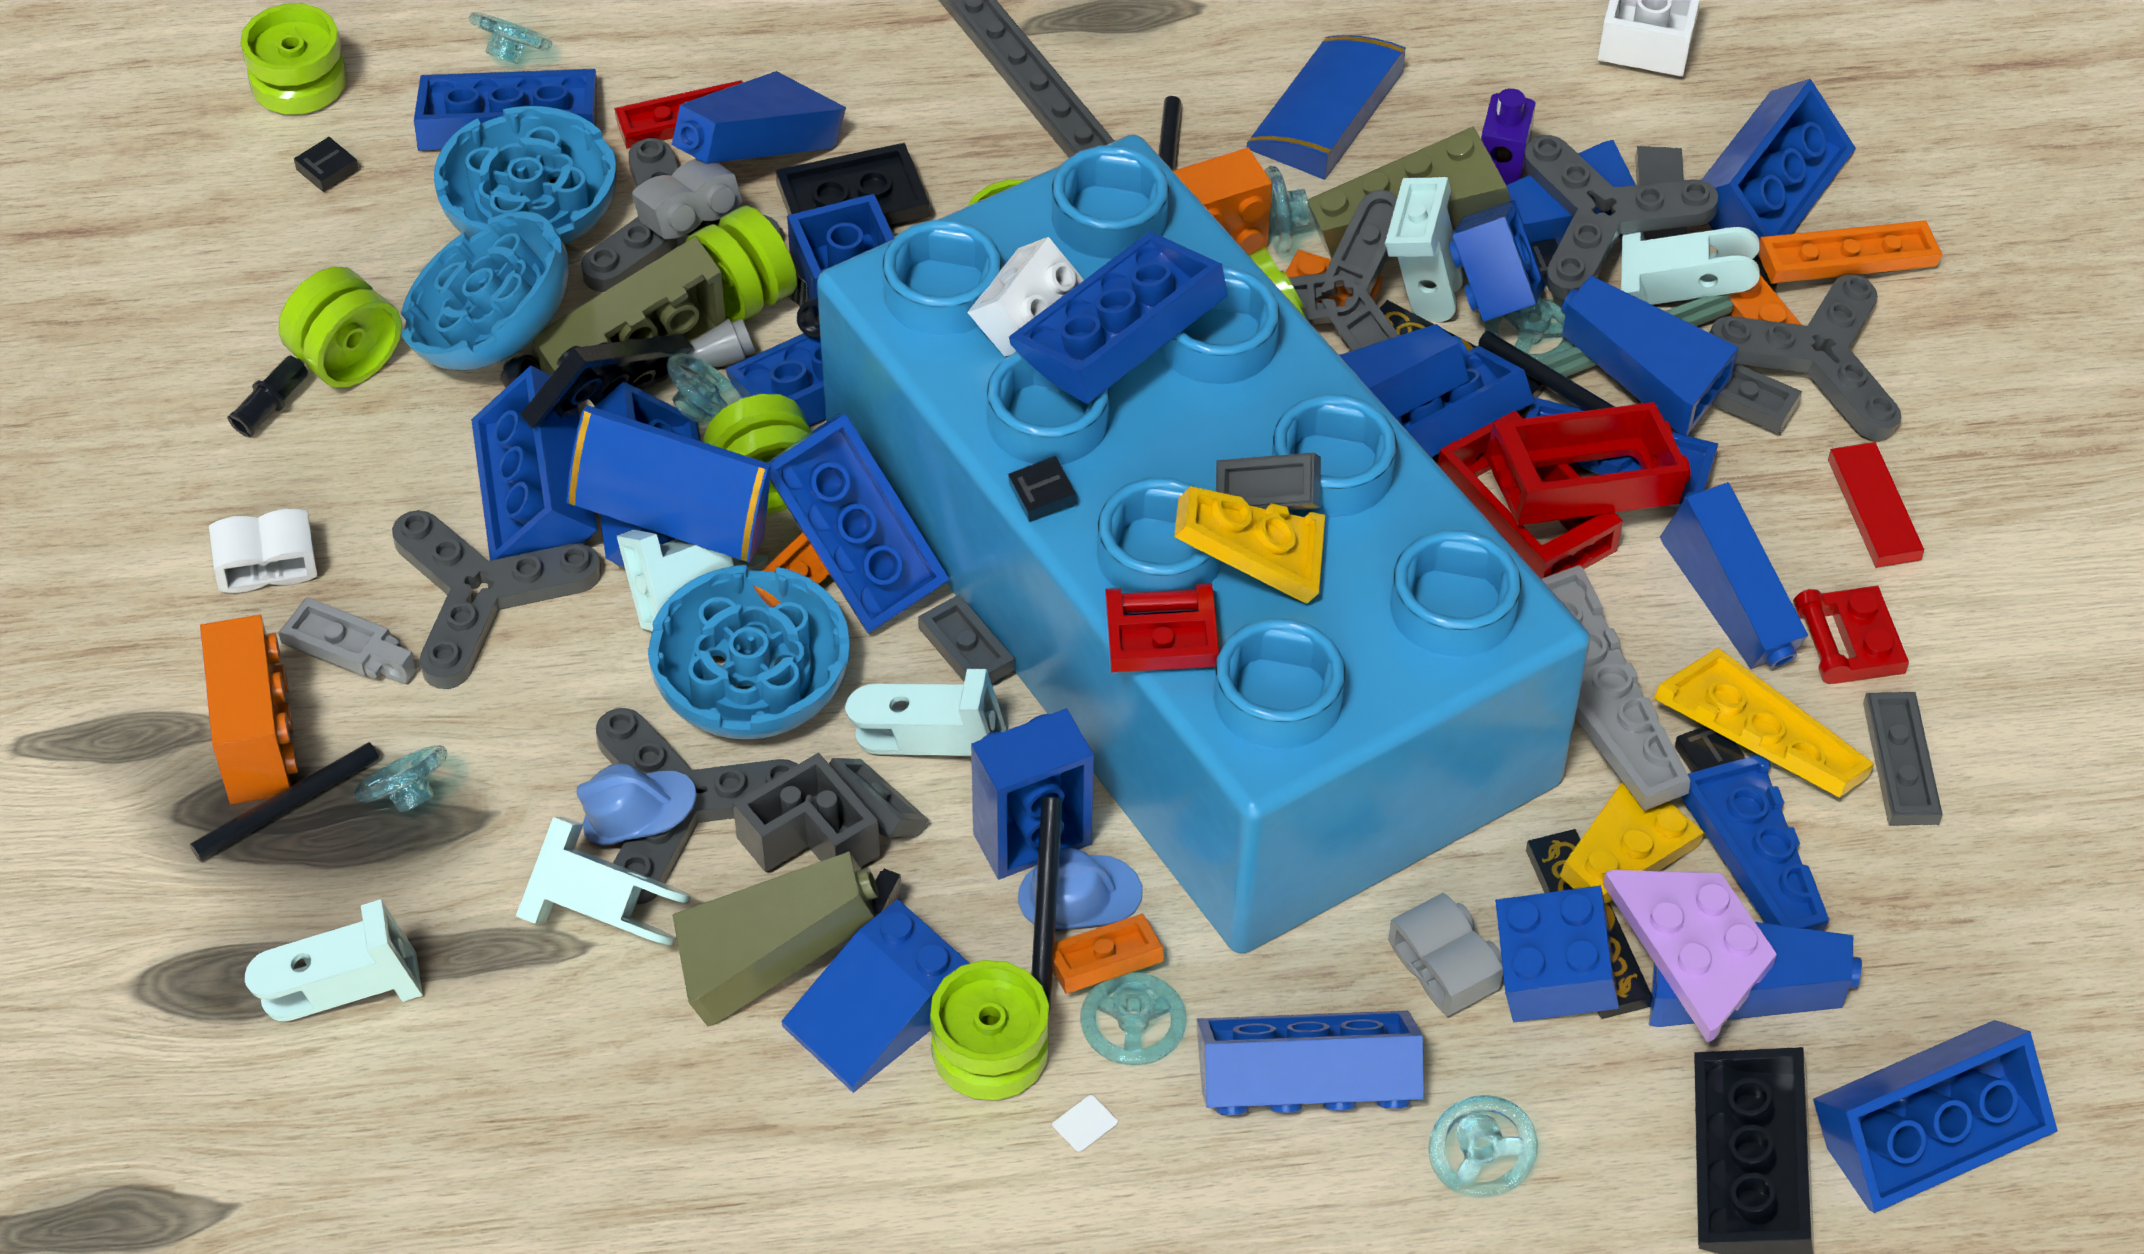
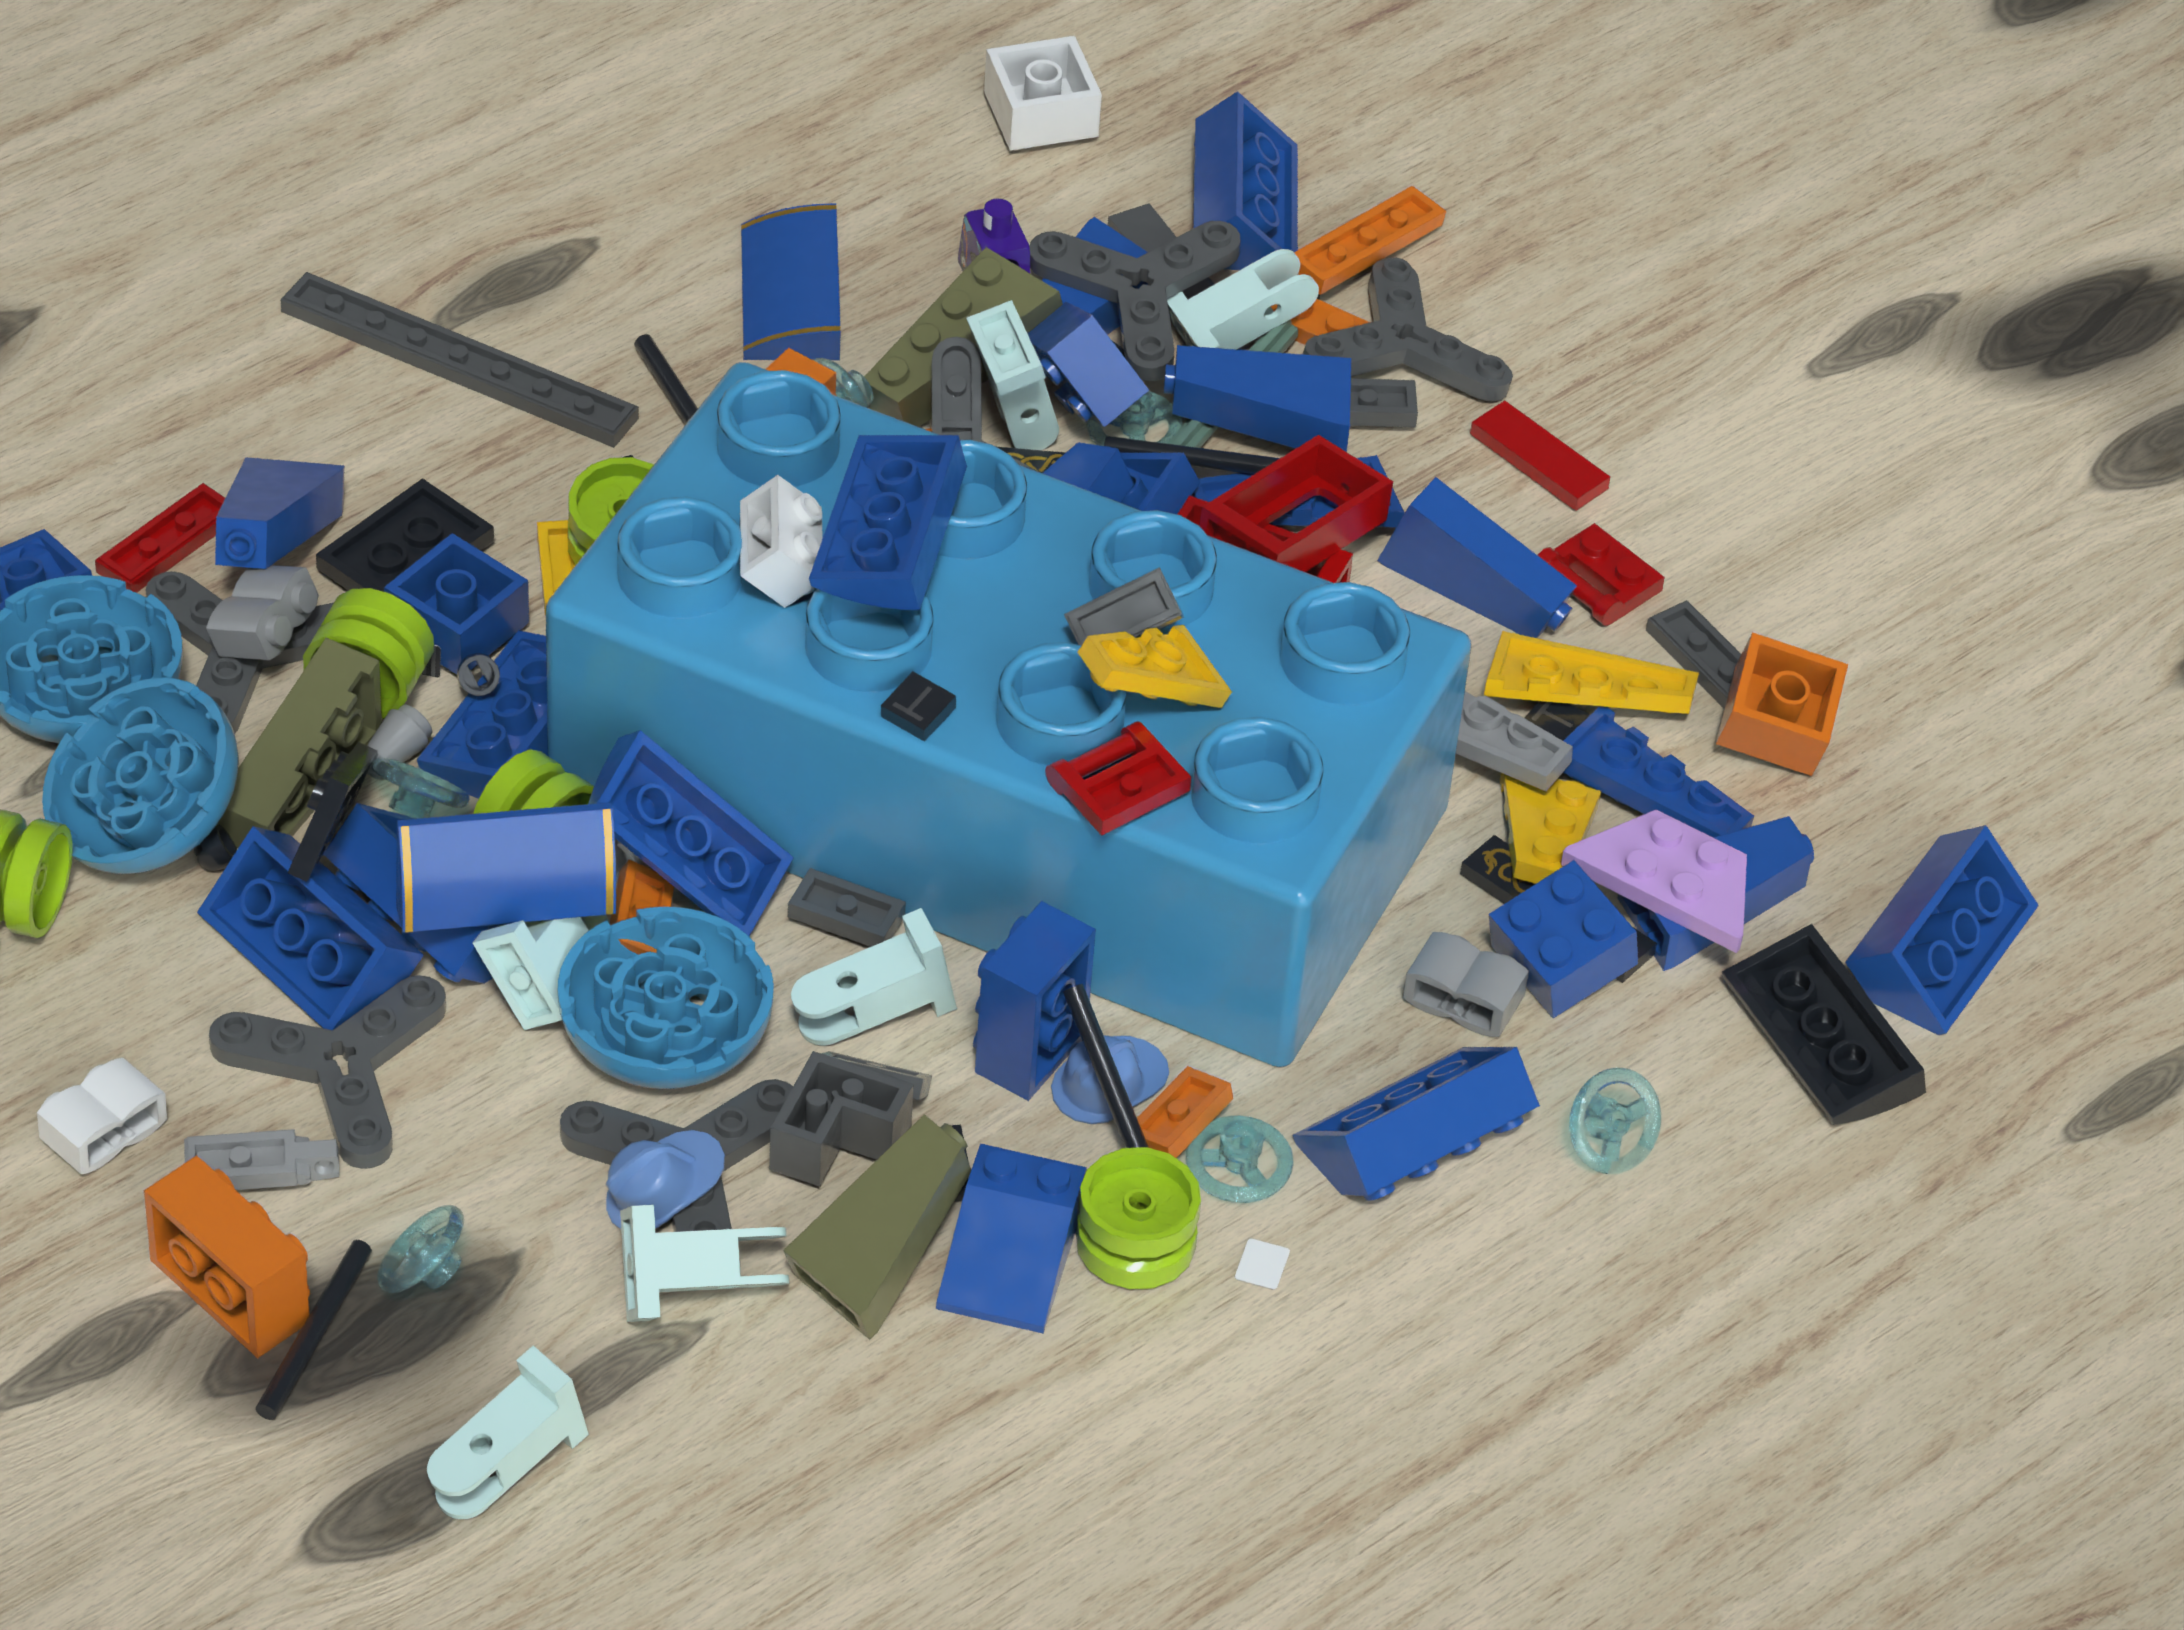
camera: 35 degrees left, 5 degrees down
none -> orange brick [1716,632,1848,776]

